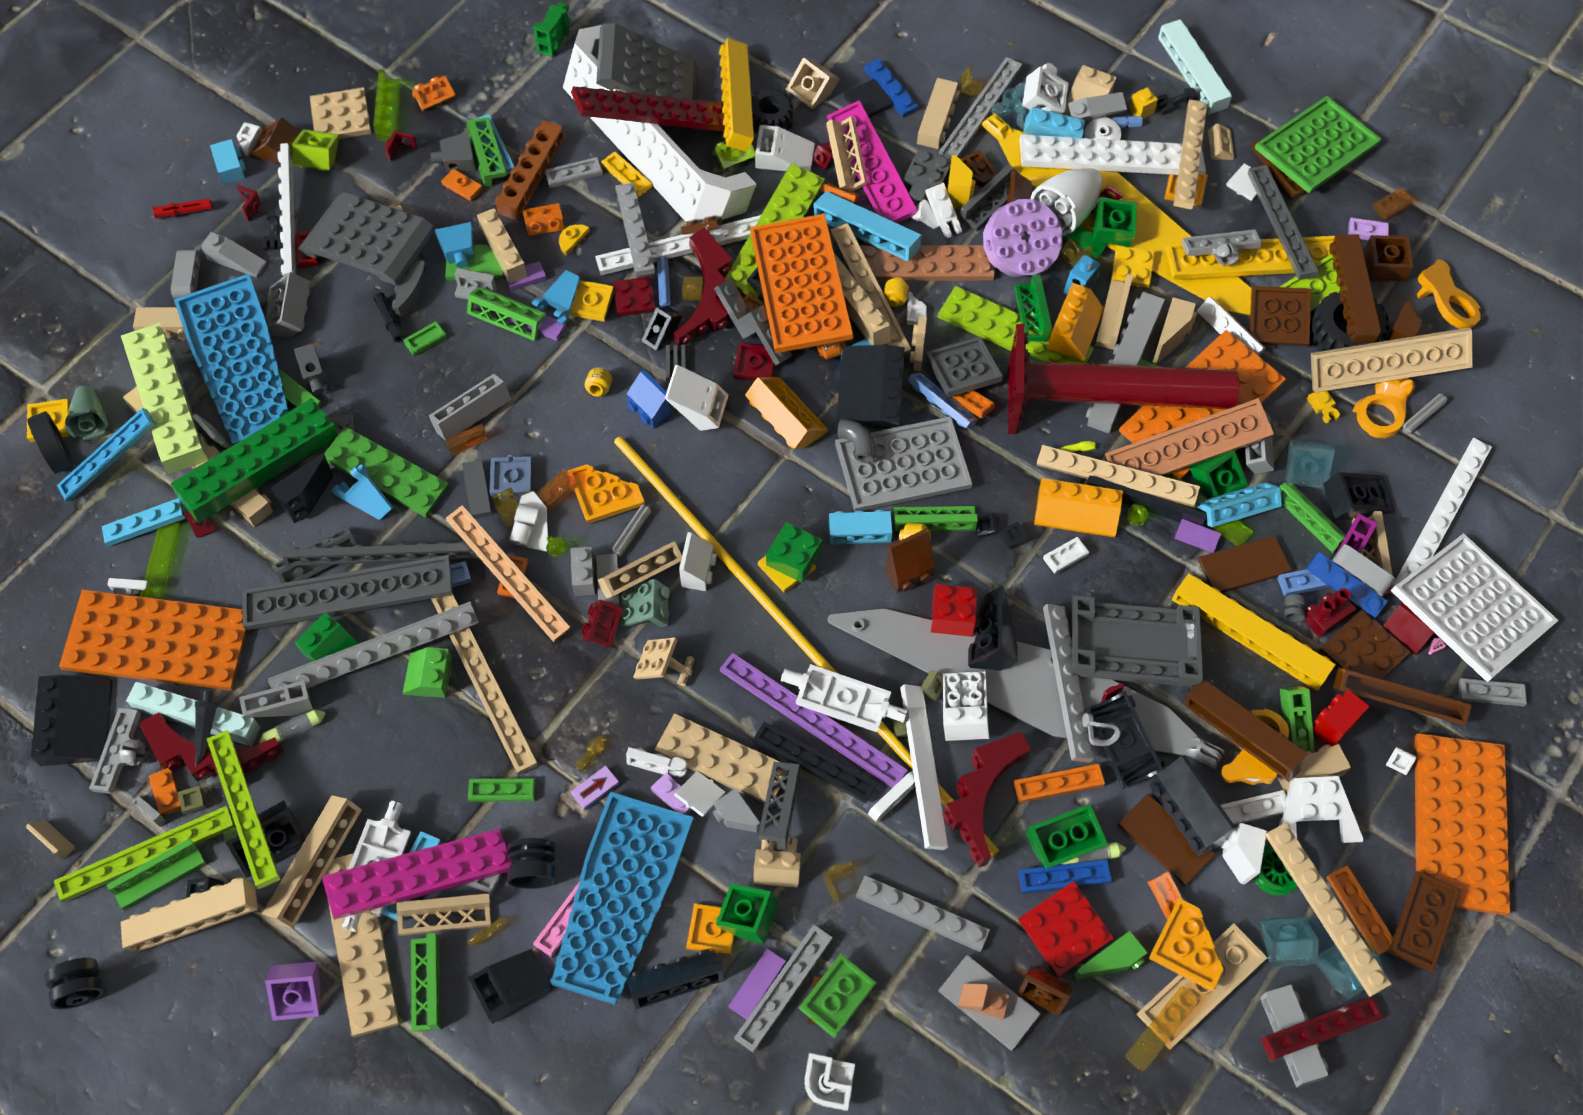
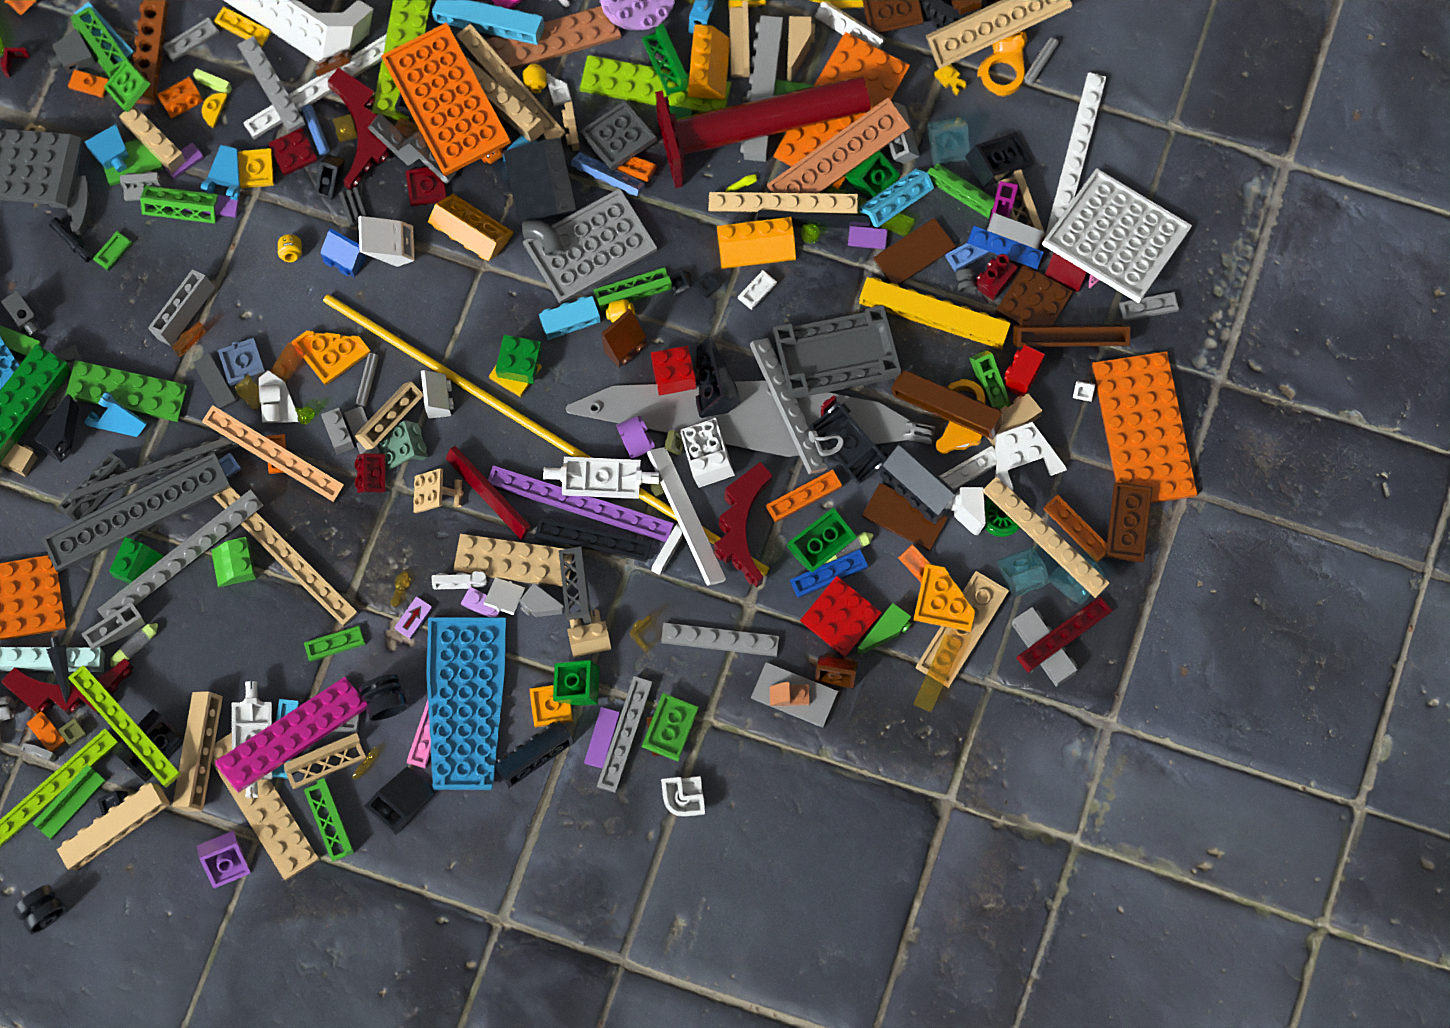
camera: 15 degrees left, 10 degrees up
none -> bright green tile [104,59,150,113]
none -> yellowish green tile [194,69,232,95]
none -> dark red tile [446,446,530,539]
none -> medium lavender brick [616,415,655,460]

